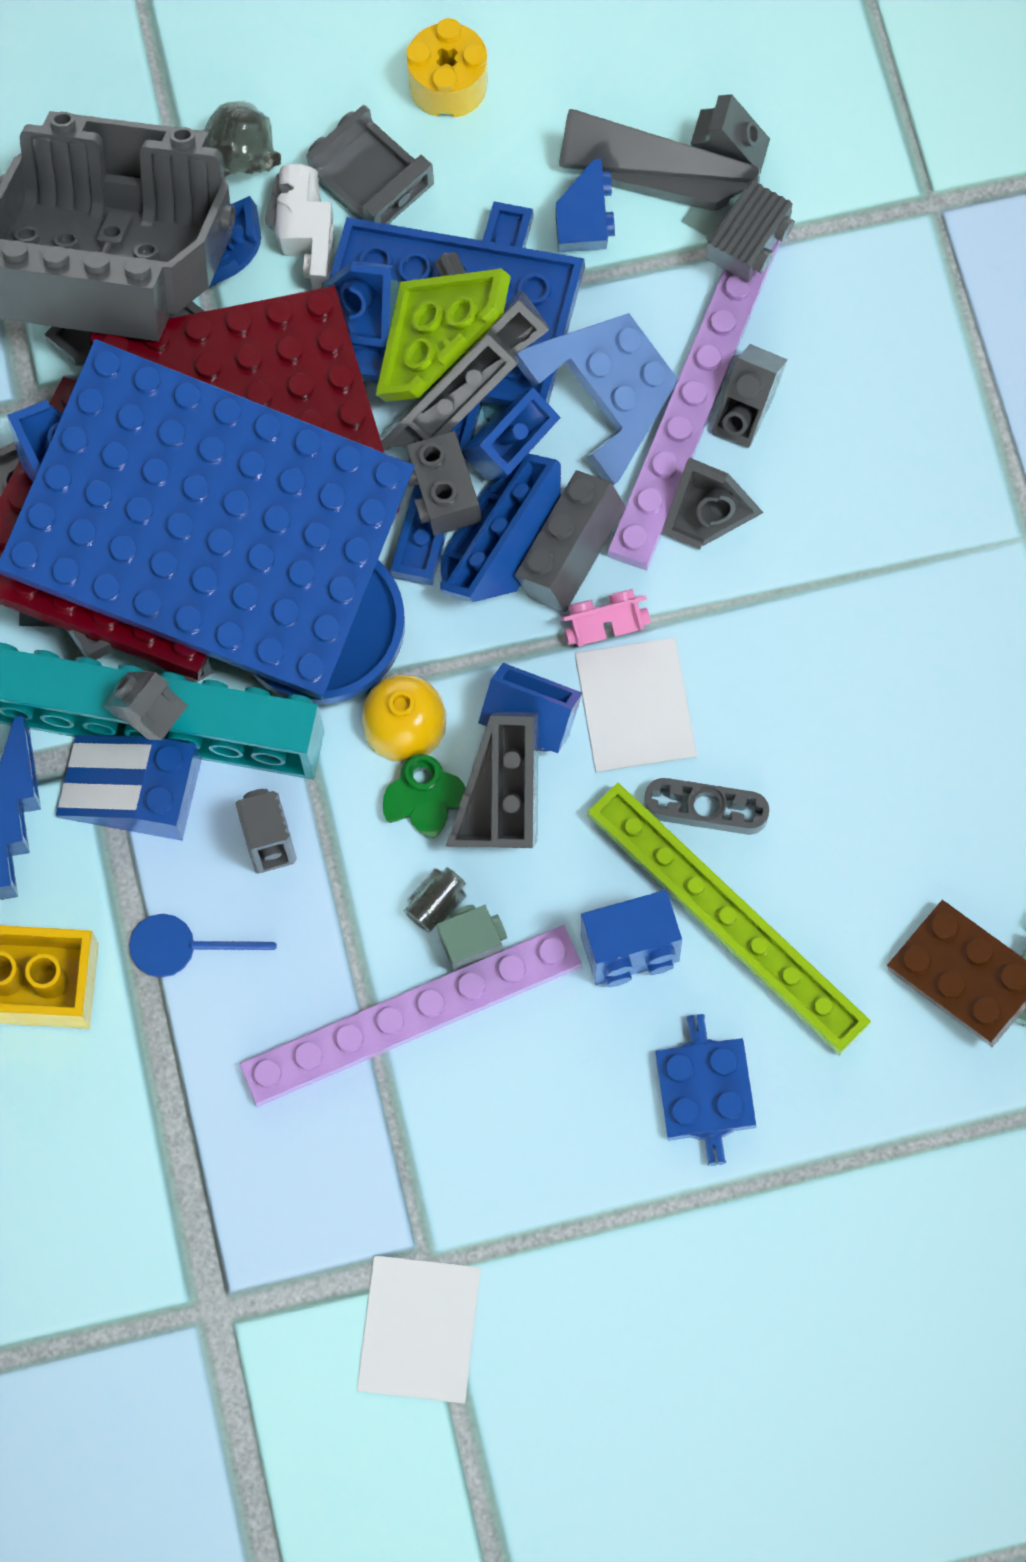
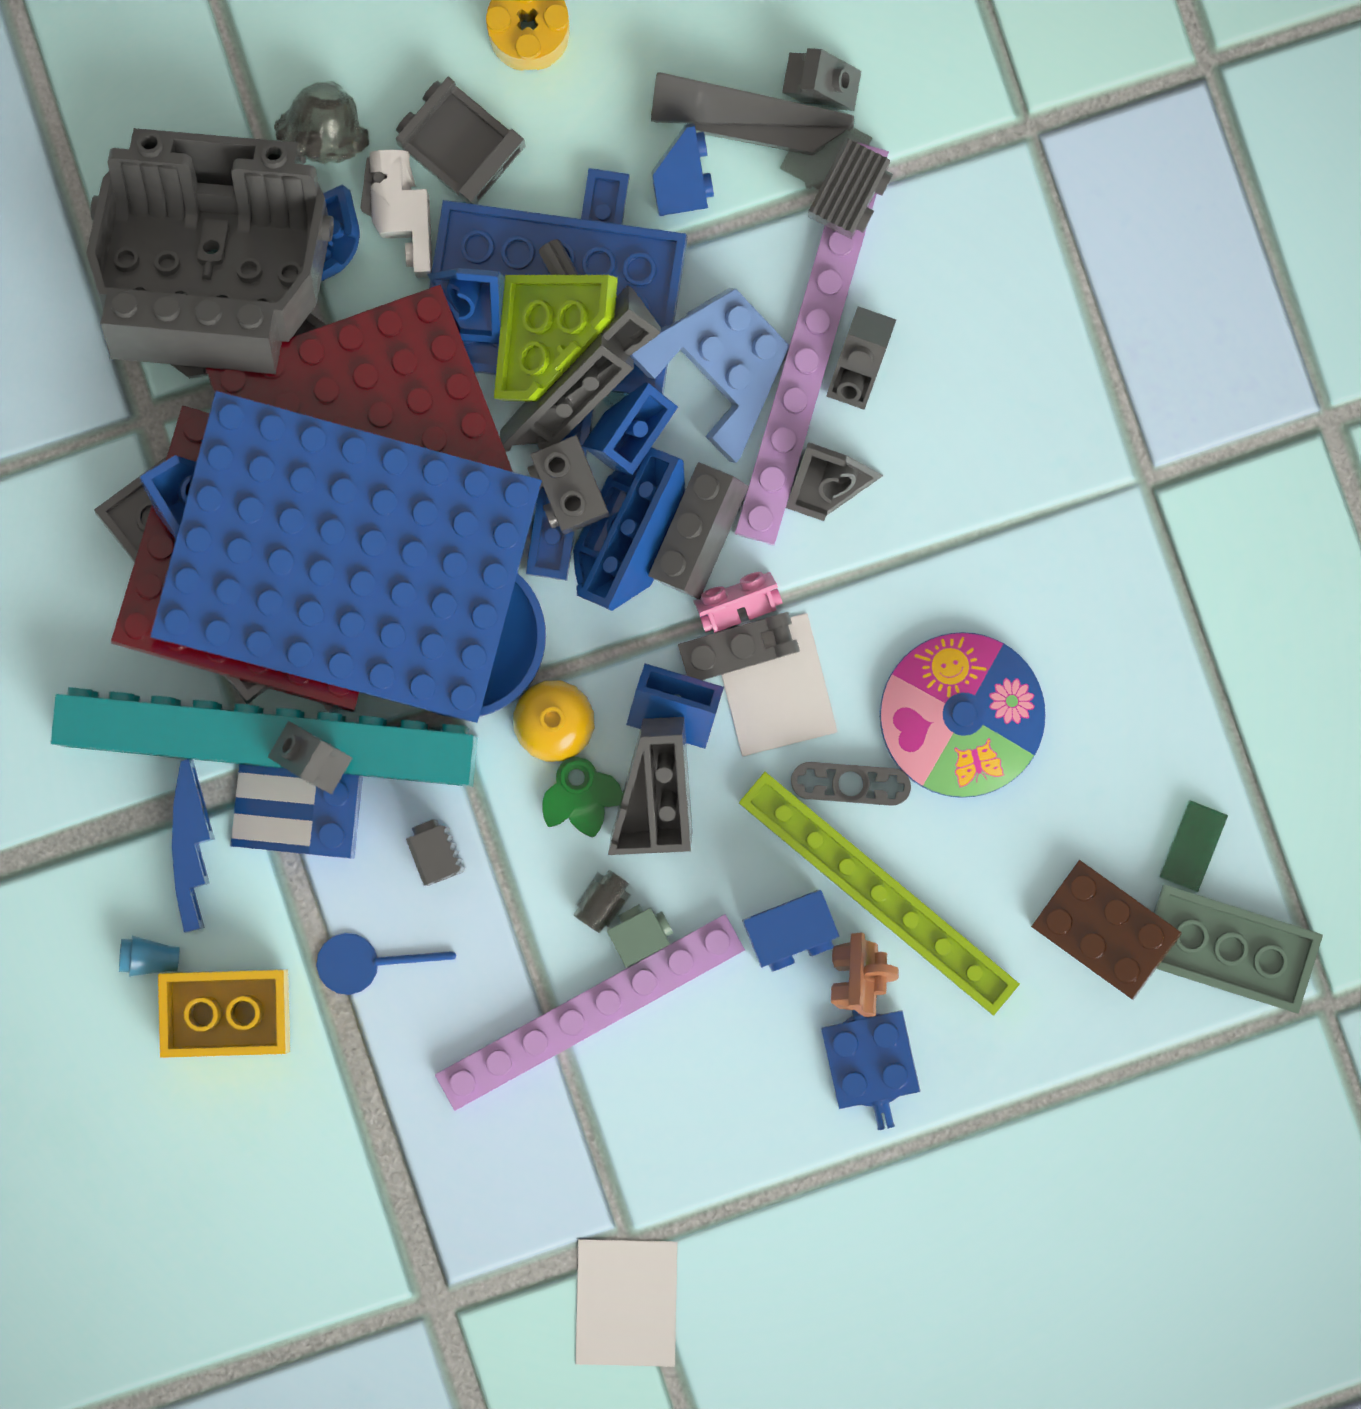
camera: 10 degrees left, 15 degrees up
none -> dark grey plate [678,612,800,681]
none -> nougat hips [831,932,899,1017]
none -> dish [879,632,1046,798]

